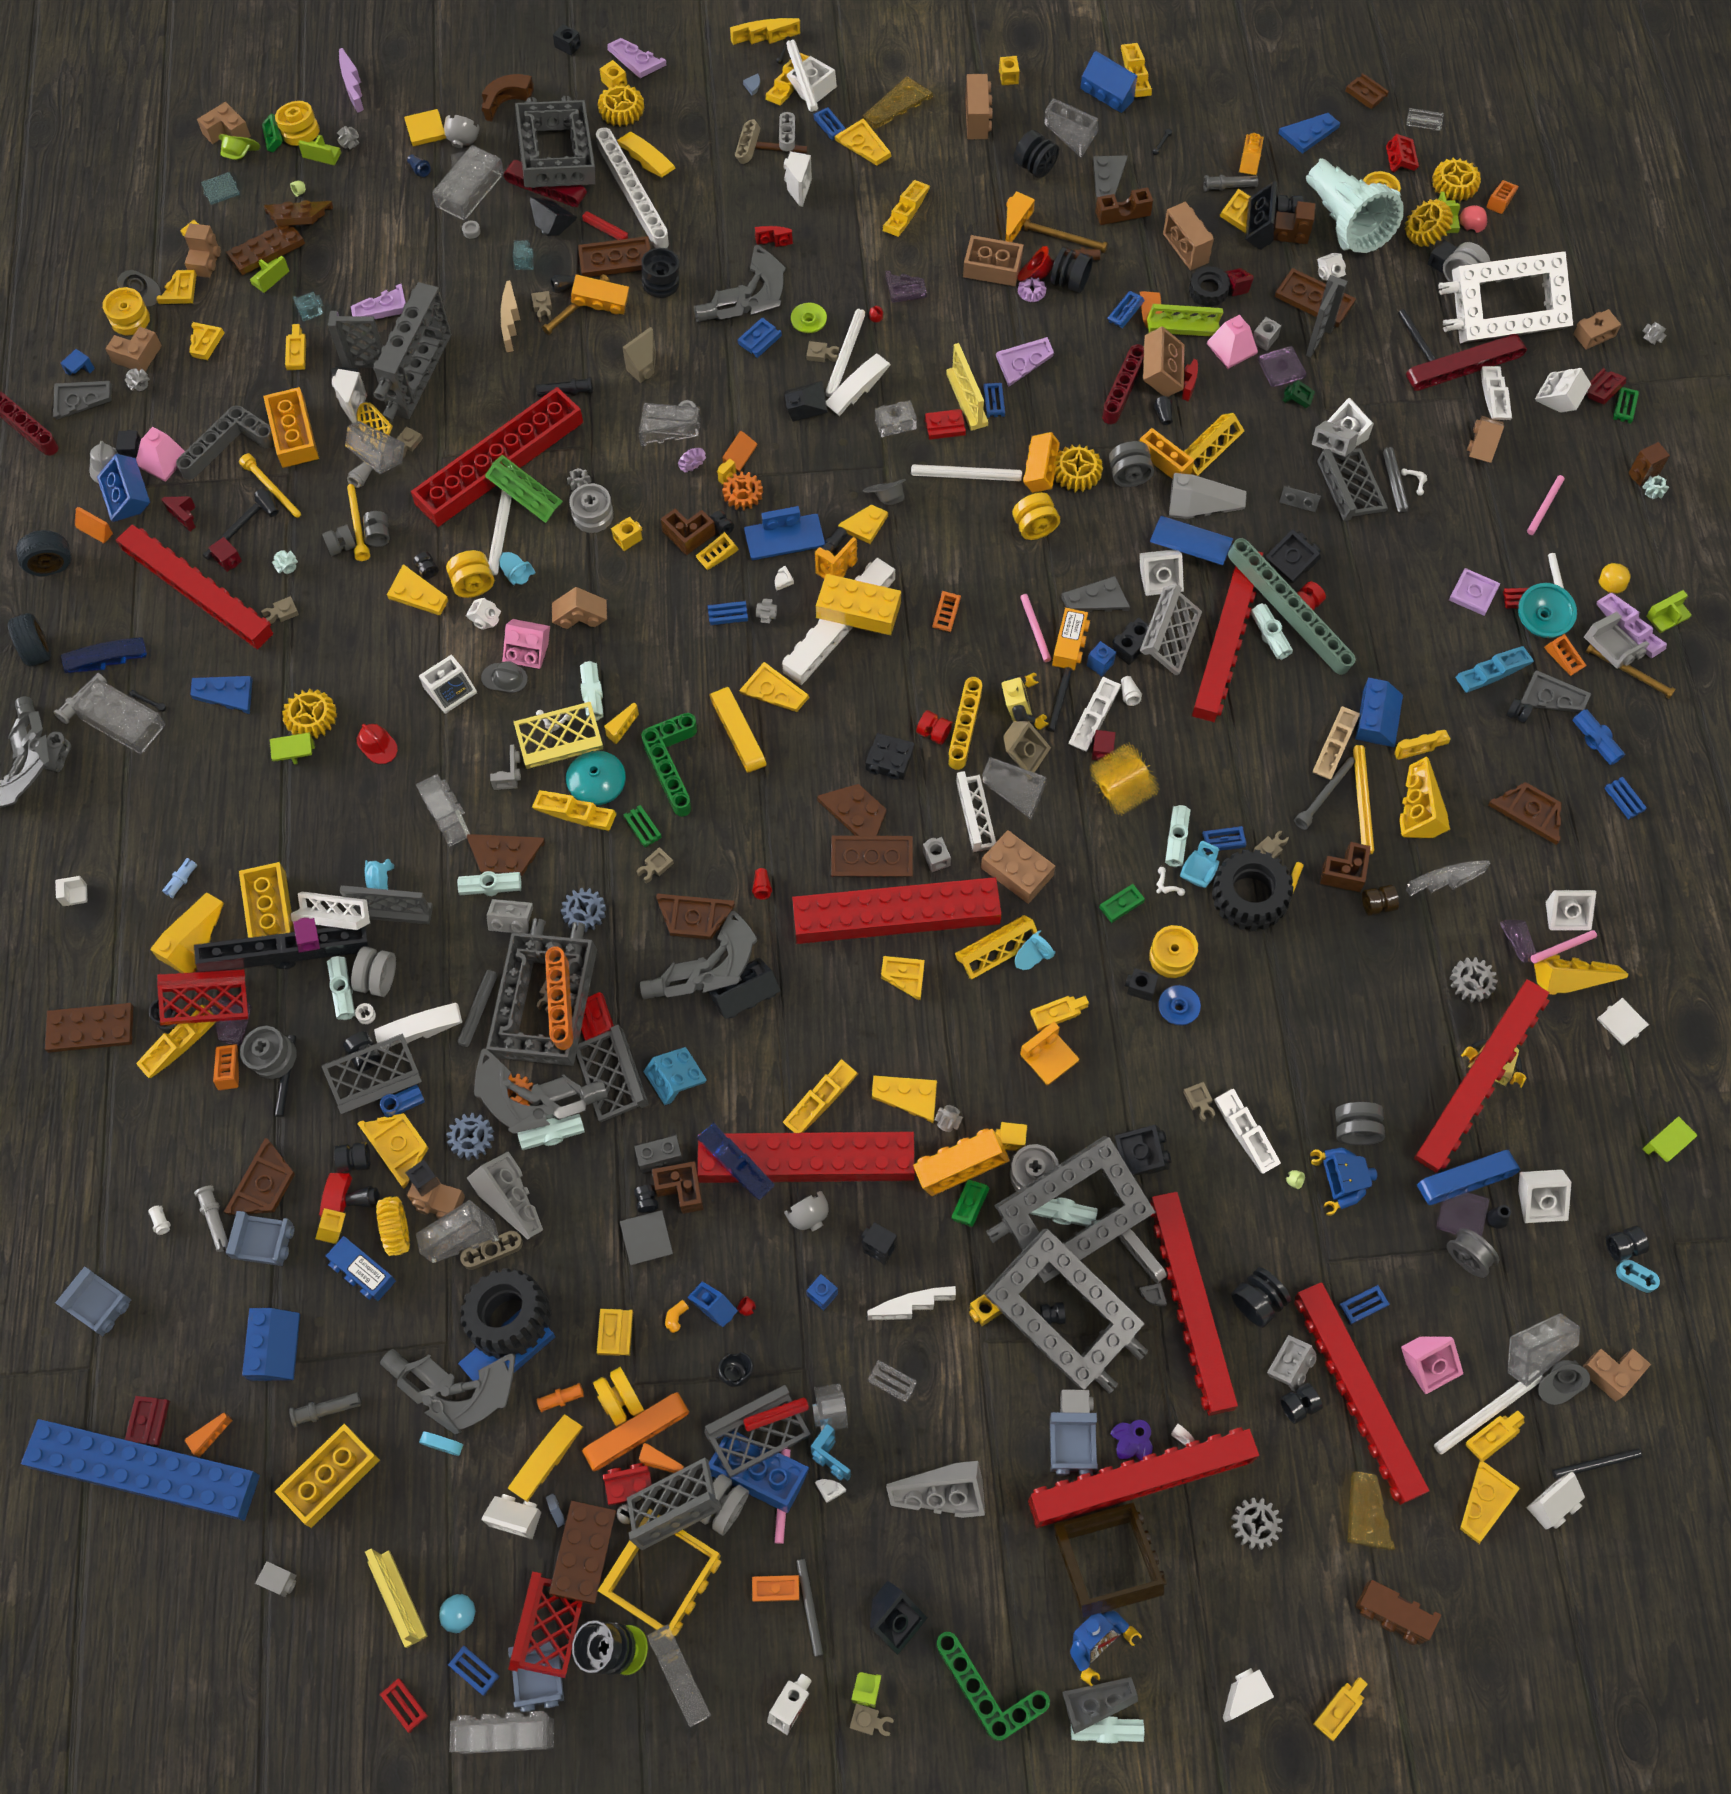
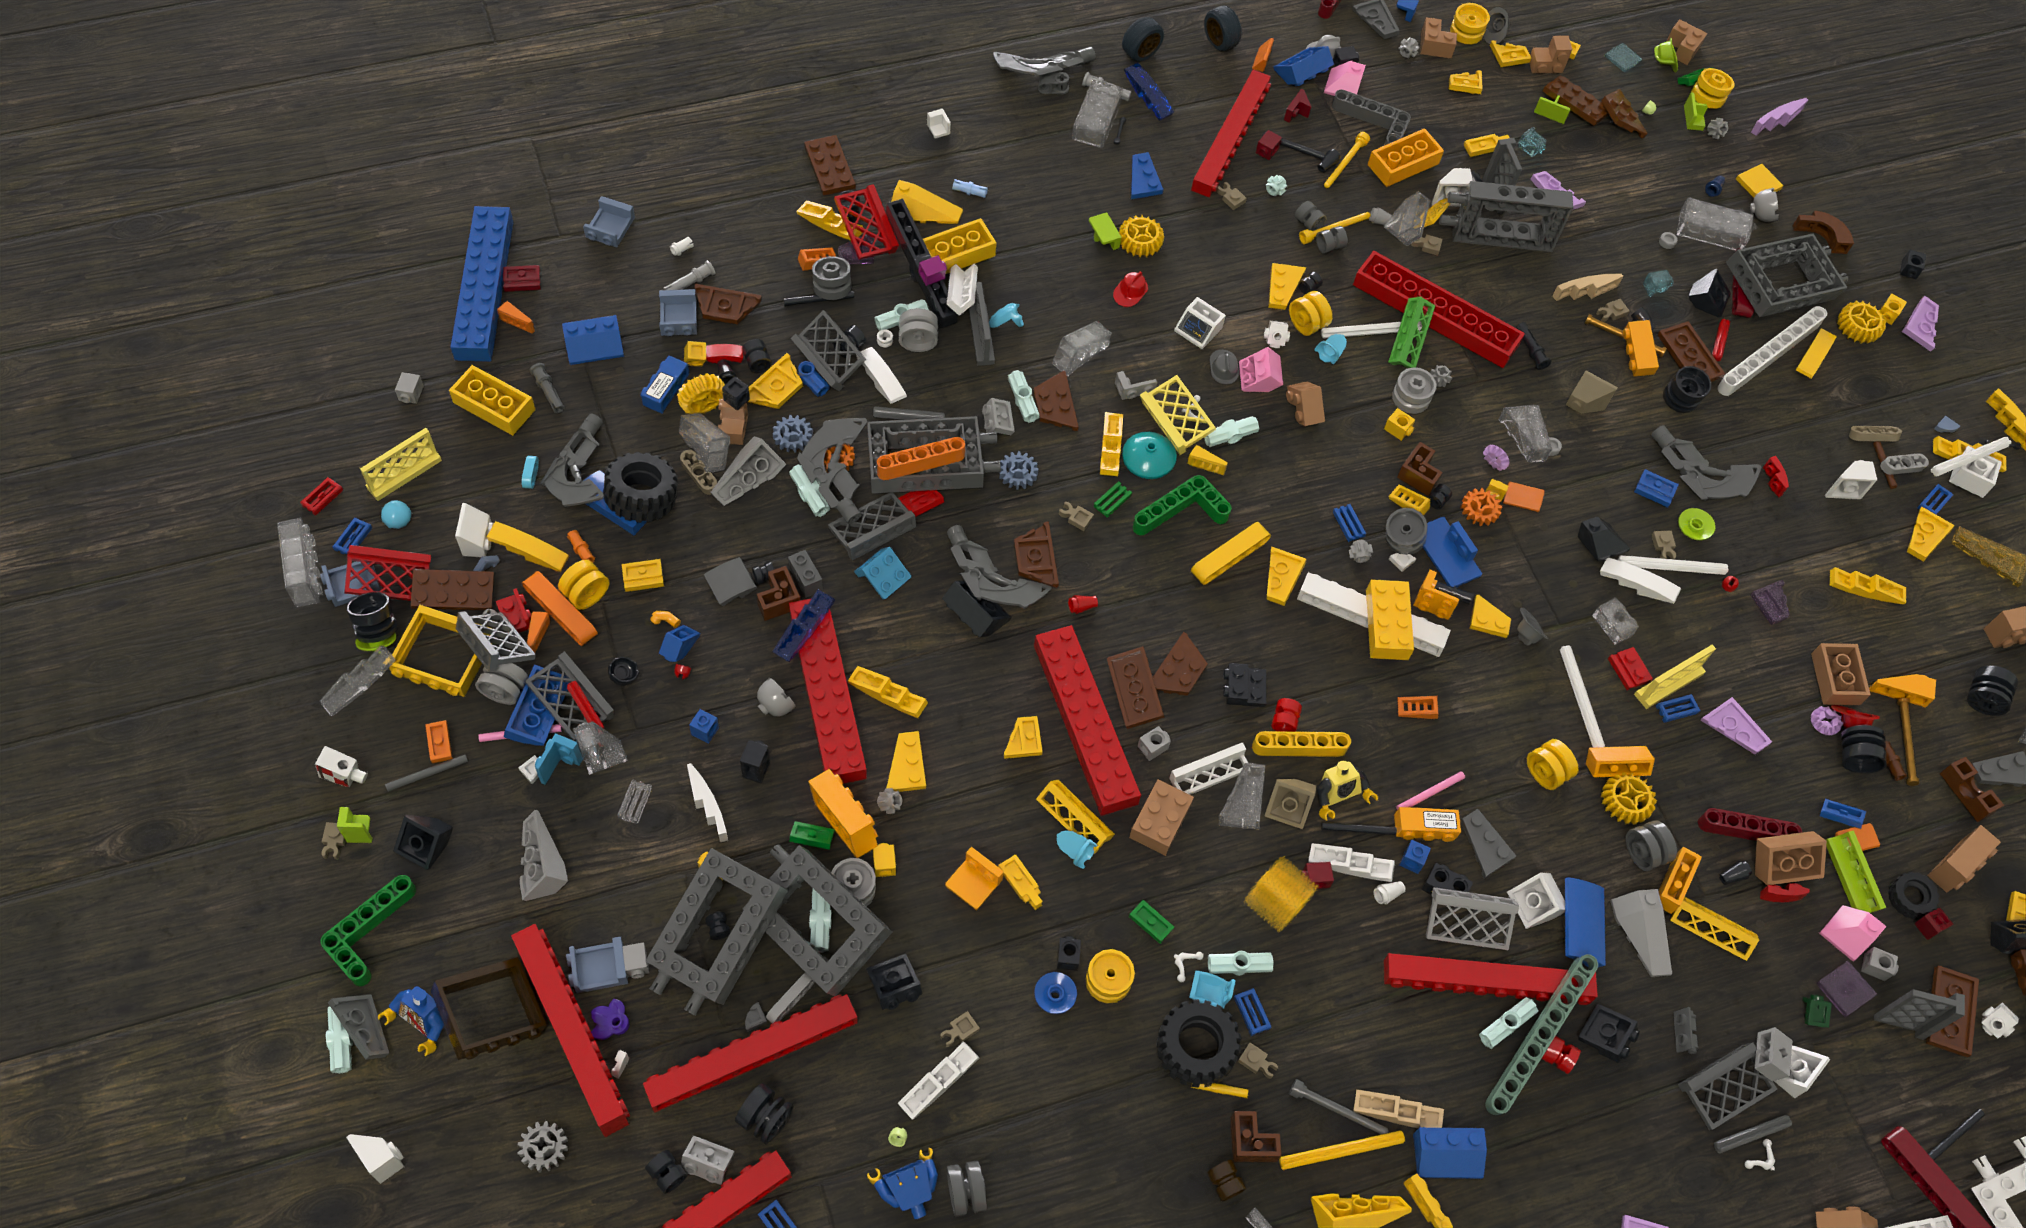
camera: 70 degrees right, 5 degrees down
none -> dark grey wheel [1386,508,1428,555]

